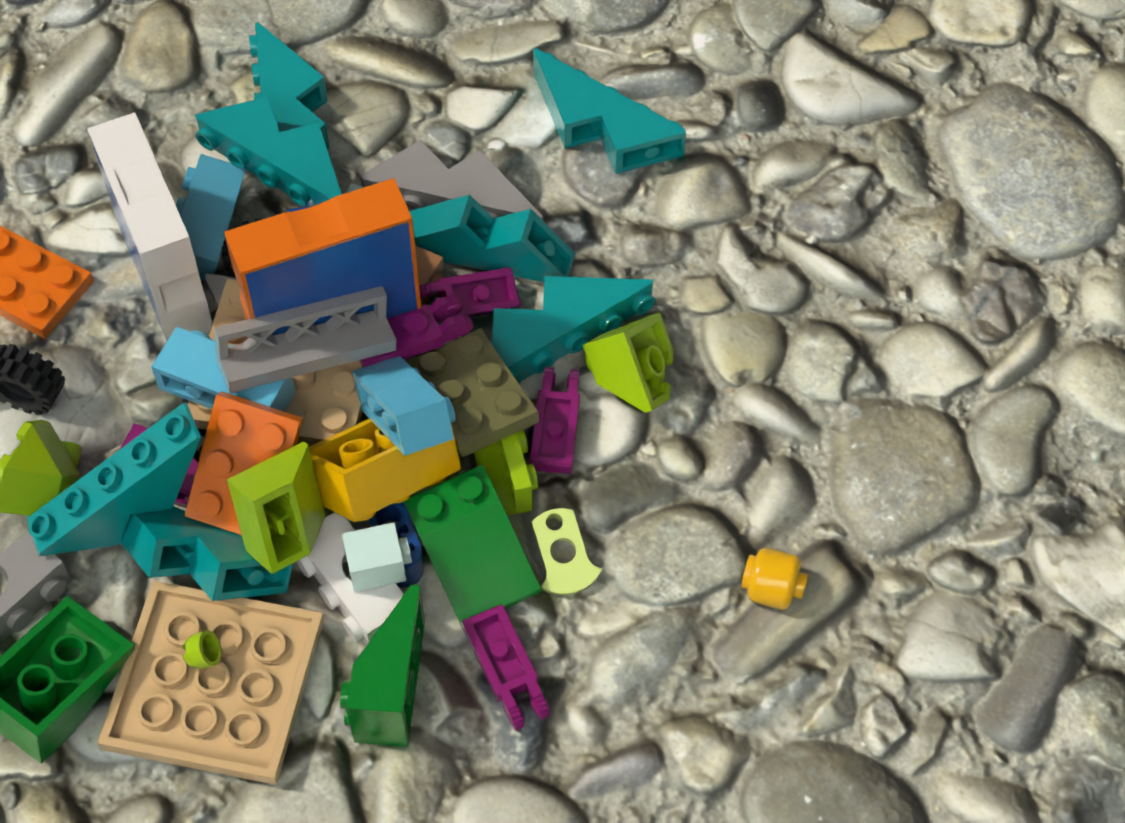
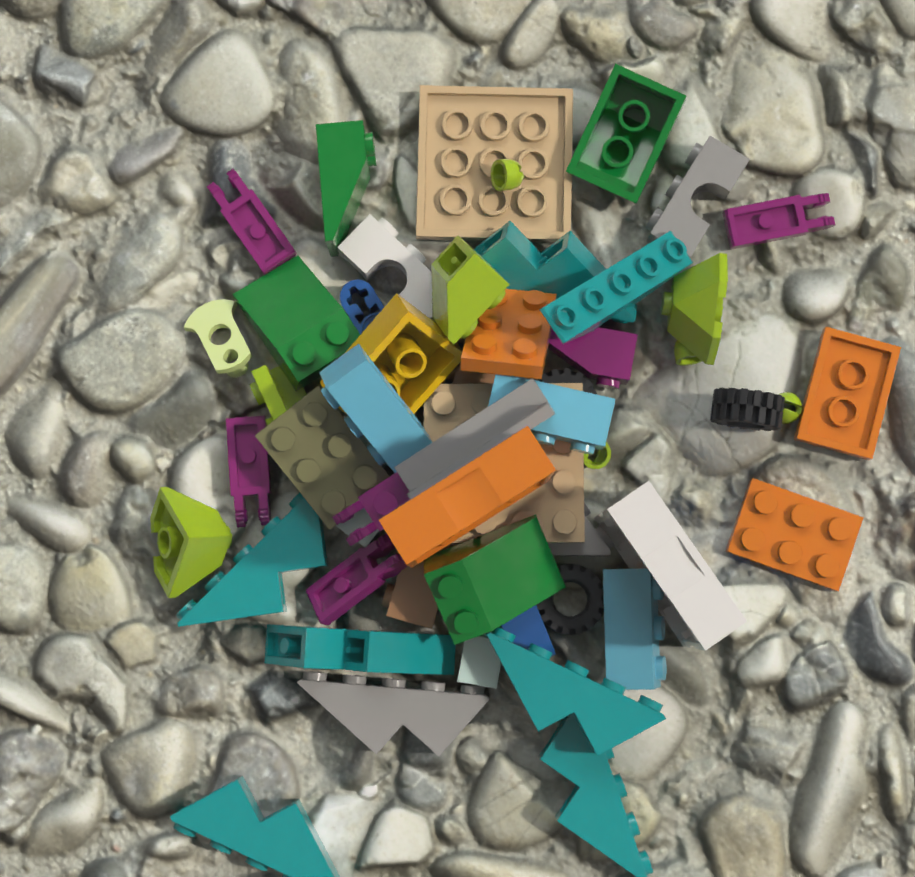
camera: 170 degrees right, 25 degrees up
light aqua brick [342,522,412,592] -> none
yellow head [741,547,808,610] -> none

